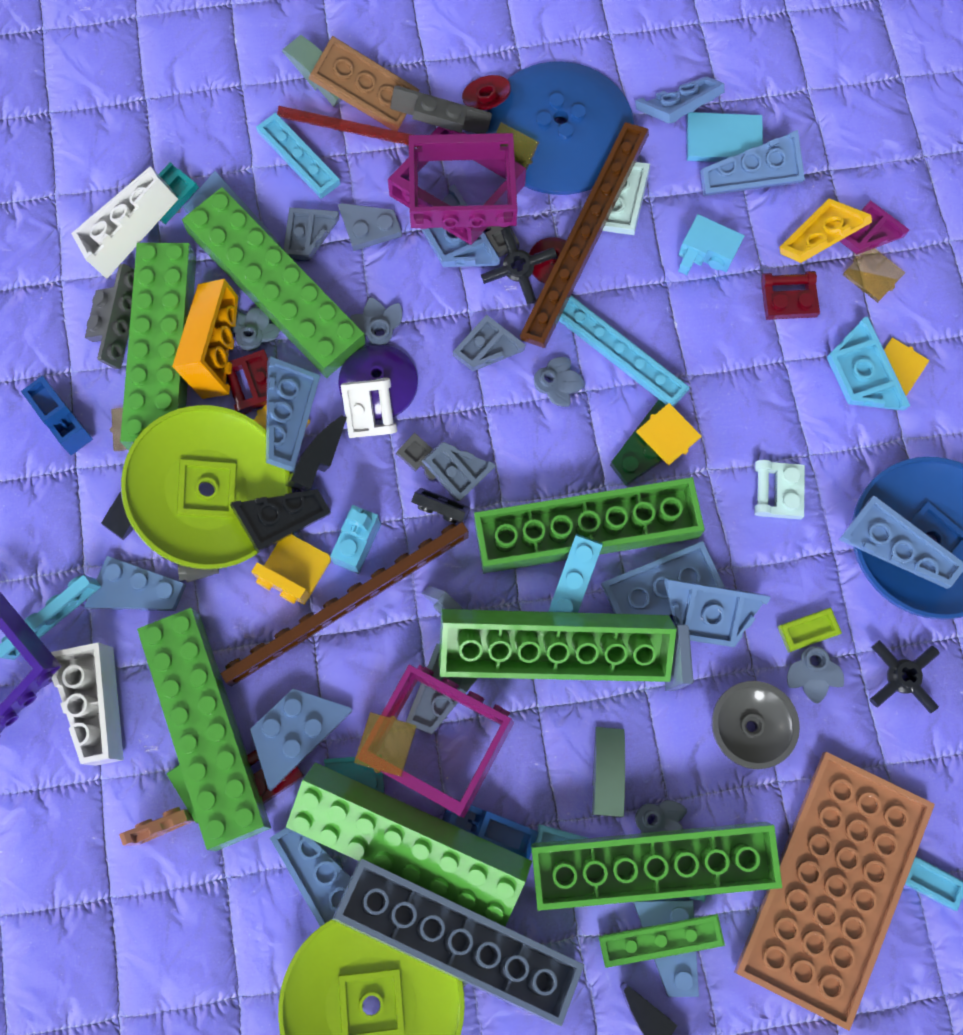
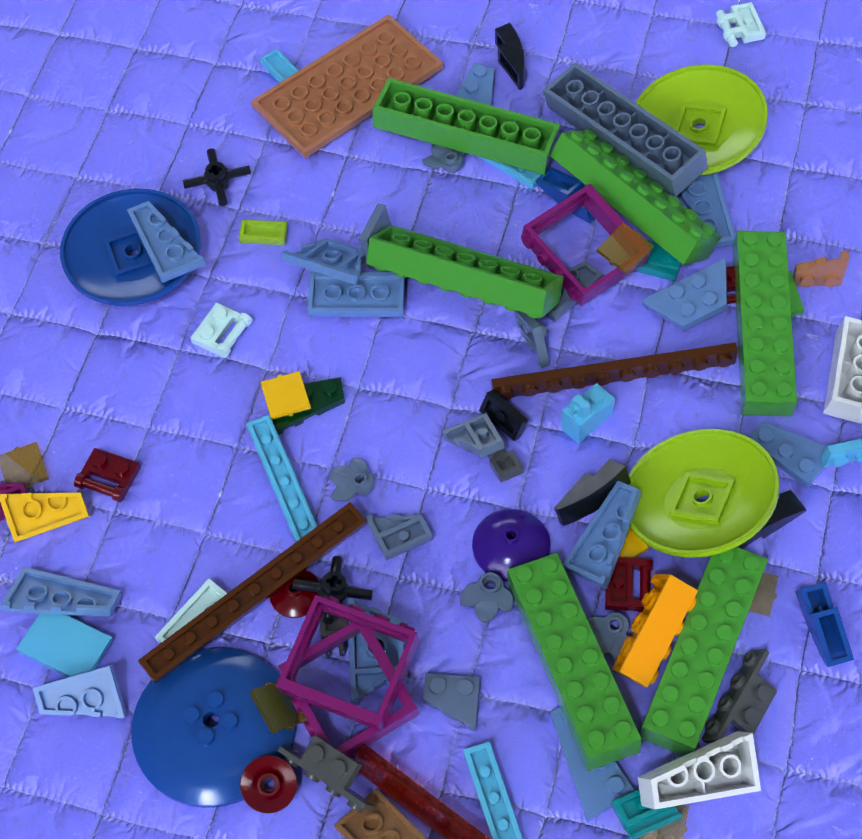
camera: 150 degrees left, 15 degrees down
black wing [230,489,331,553] -> none
yellow bracket [251,535,331,605] -> none
sand blue wing [283,207,339,260] -> none
white plate [341,378,397,438] -> none
bright green brick [474,477,705,574] -> none
medium azure plate [548,534,603,613] -> none
sand green slope [592,727,625,817] -> none
bright green tile [599,913,725,968] -> none
medium azure hinge [678,214,745,275] -> none
dark grey dish [711,681,800,769] -> none
sand blue plate [787,646,844,704] -> none
medium azure wing [827,316,910,411] -> none
yellow piece [884,337,930,396] -> none

